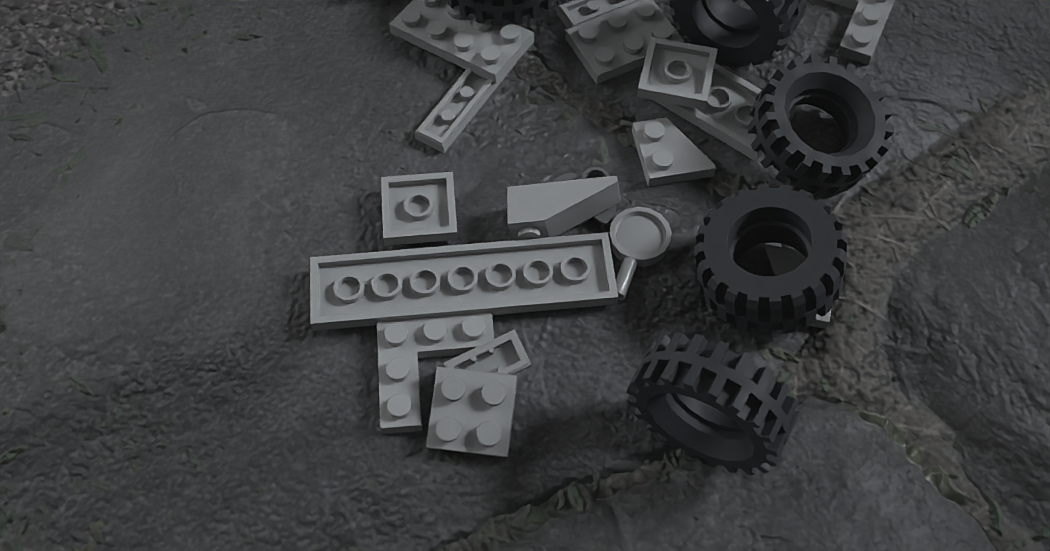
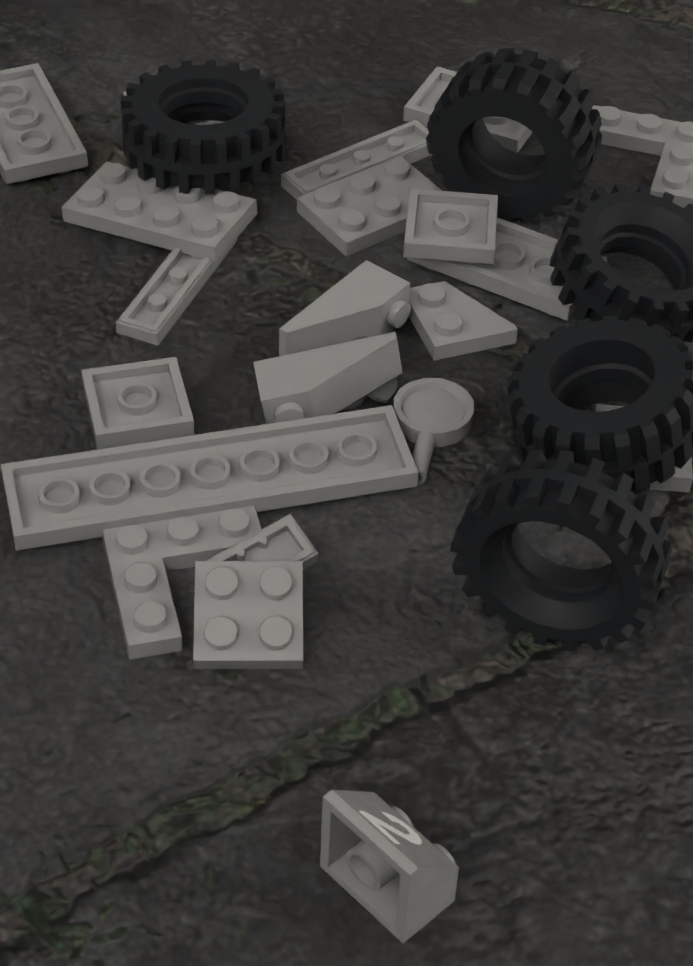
camera: 10 degrees left, 15 degrees down
none -> light grey slope [279,260,411,356]

